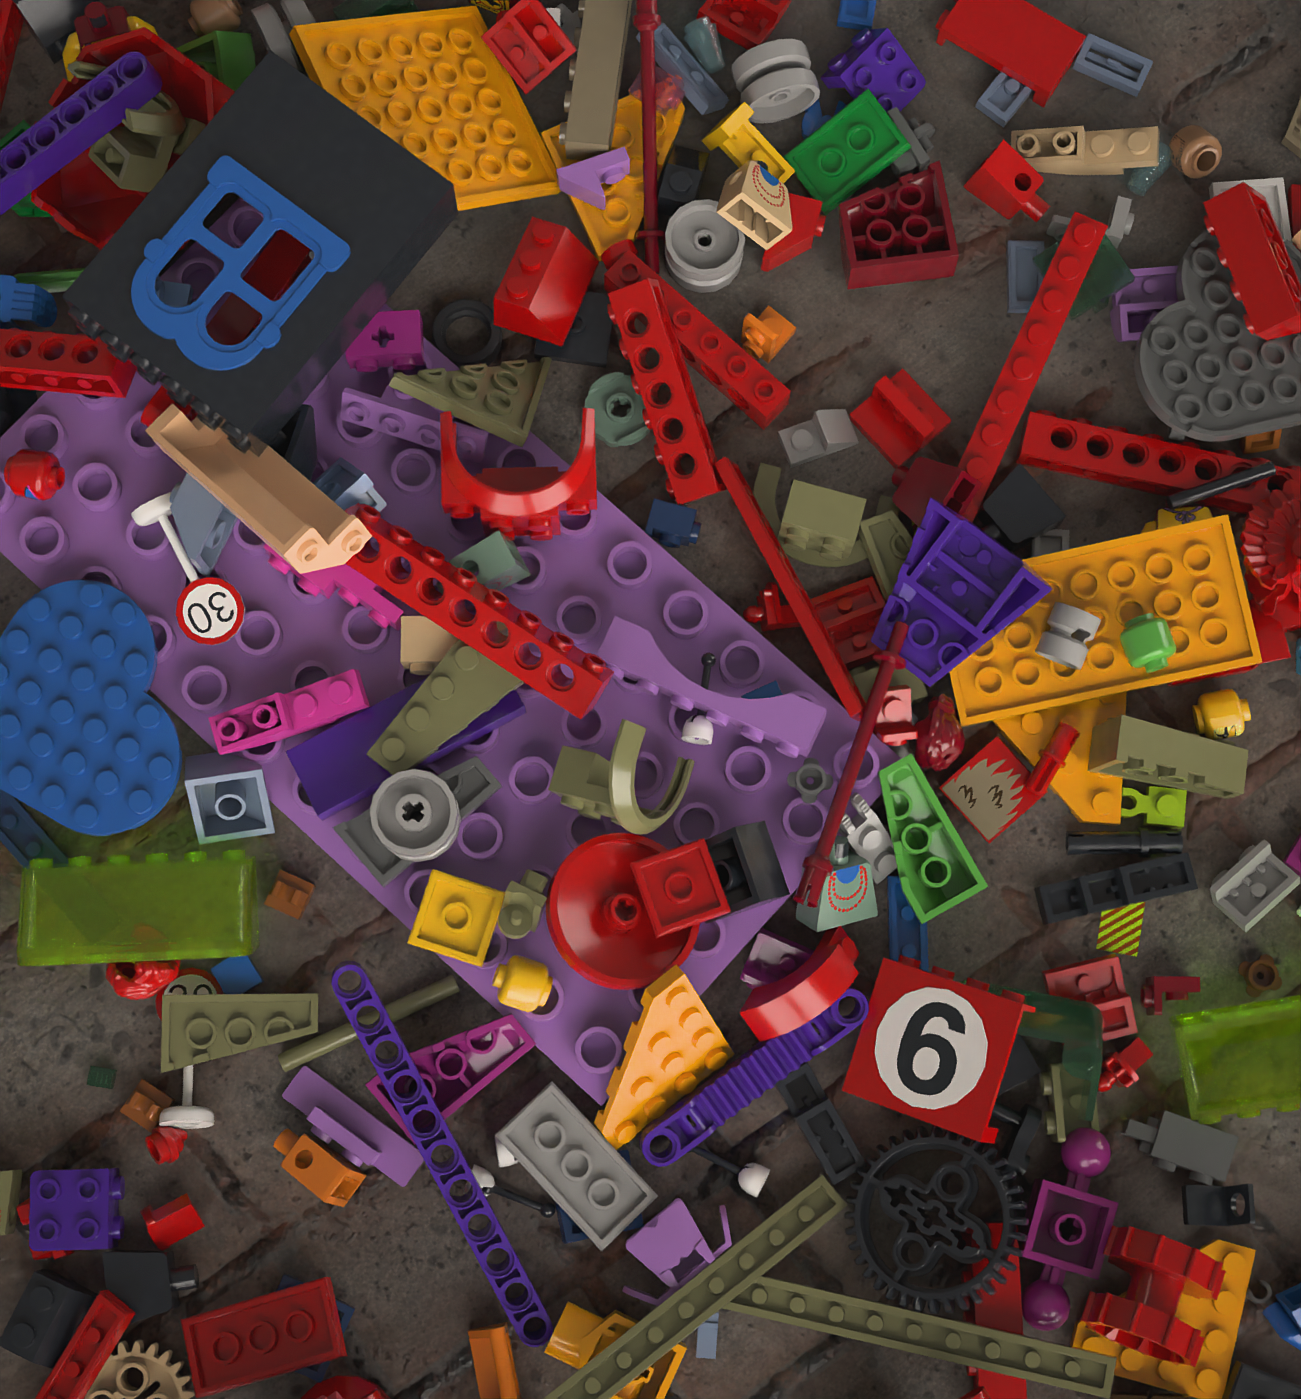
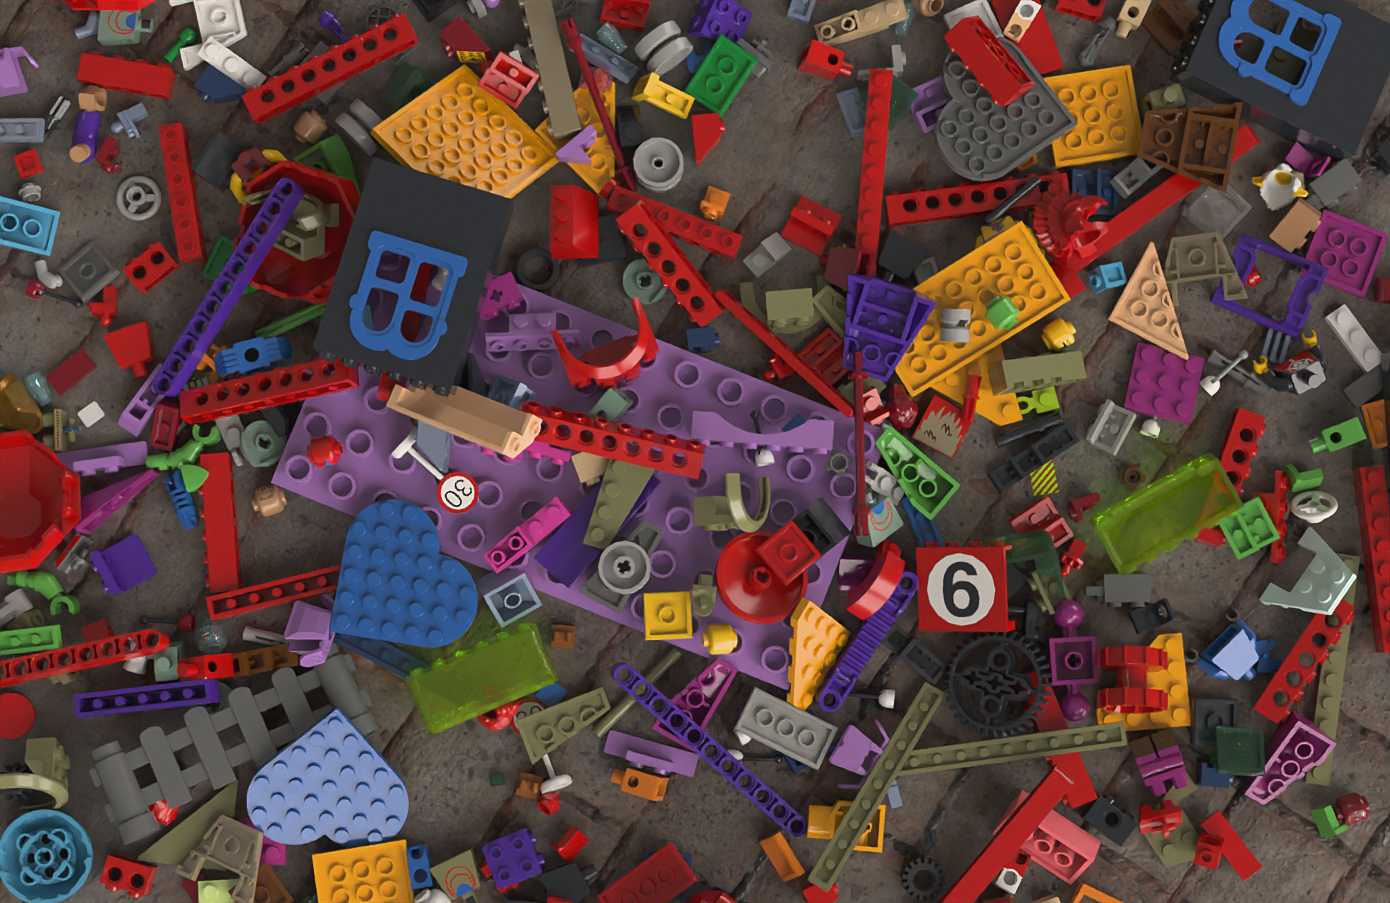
camera: 20 degrees left, 5 degrees up
olive tile [389,357,552,447] -> none
tan torso [717,160,792,250] -> none
dark red wedge [839,160,959,290] -> none

